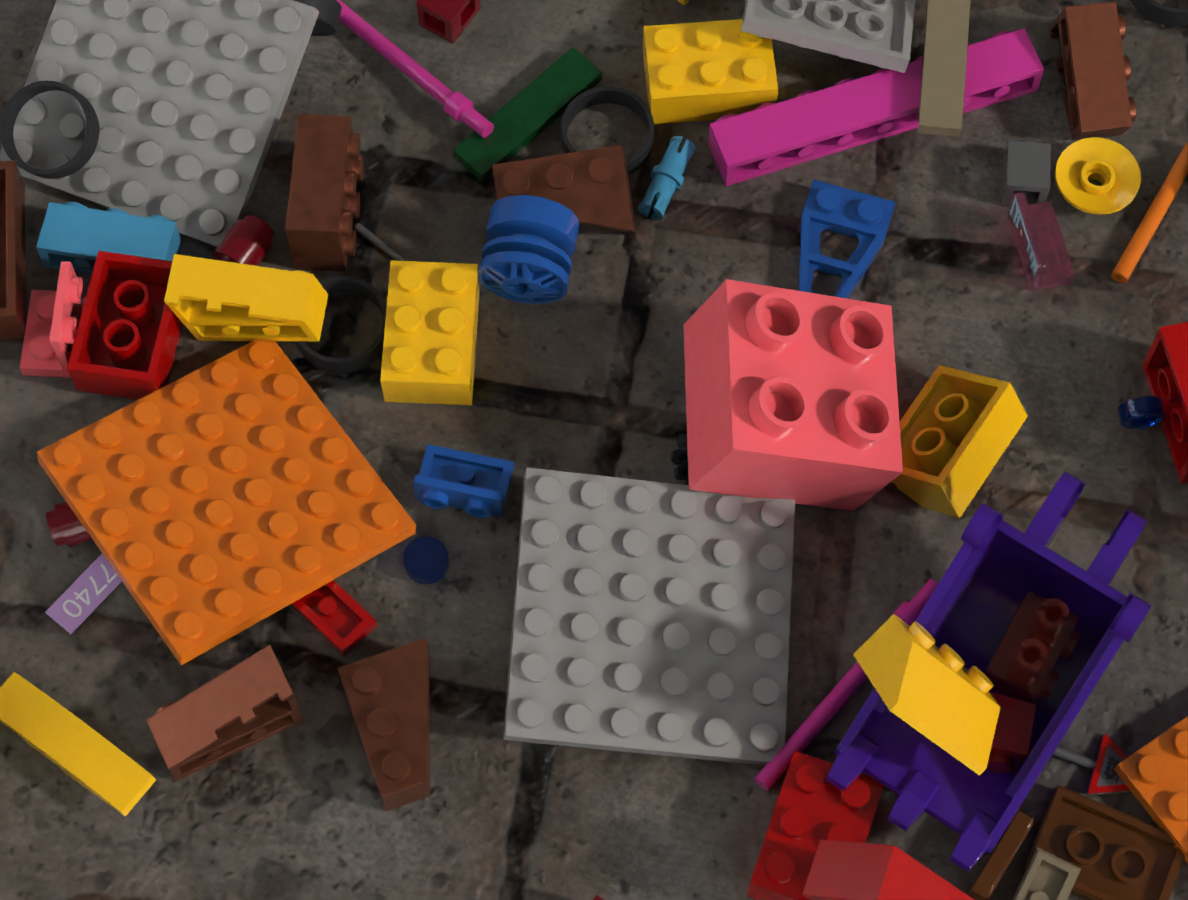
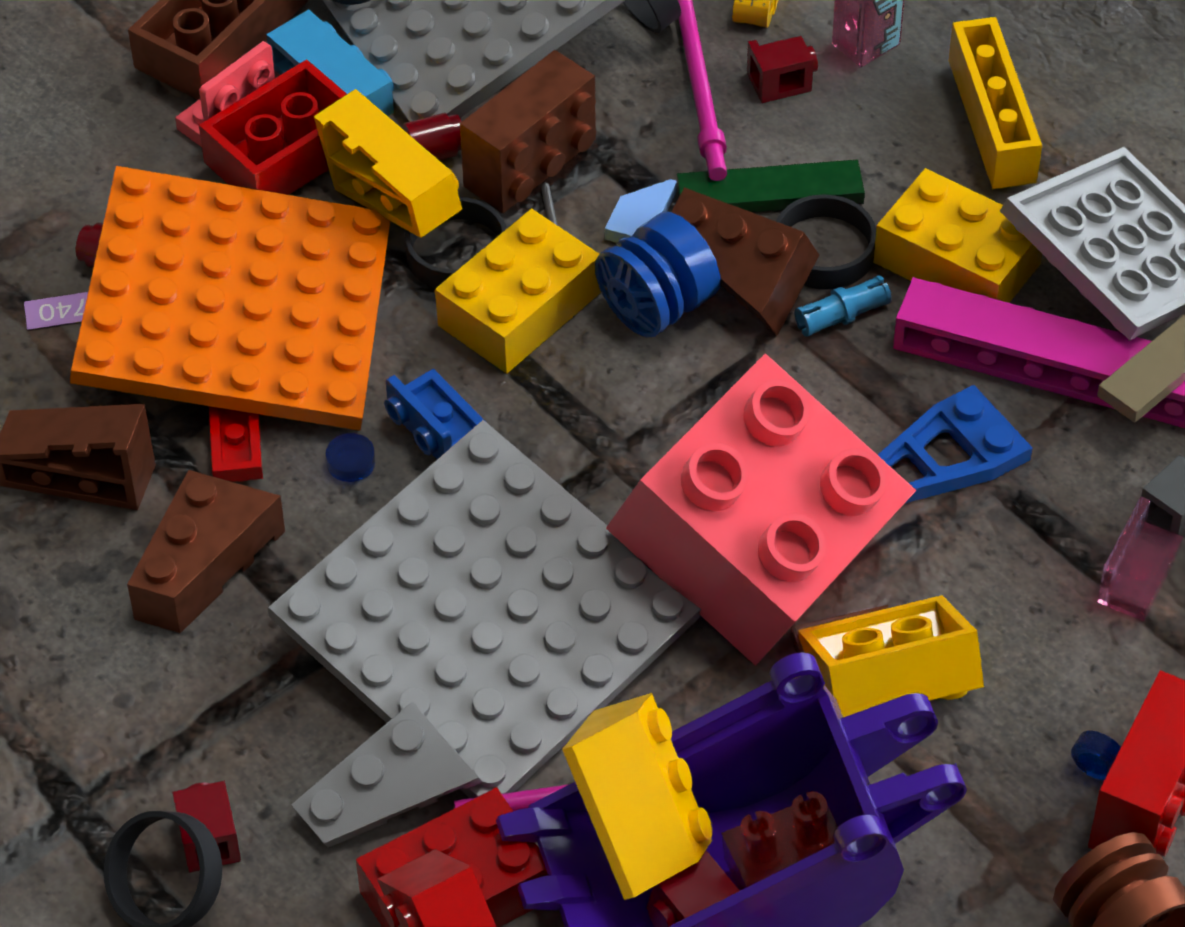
camera: 40 degrees right, 15 degrees down
none -> light grey wing [291,701,482,848]
none -> light blue tile [605,179,677,243]

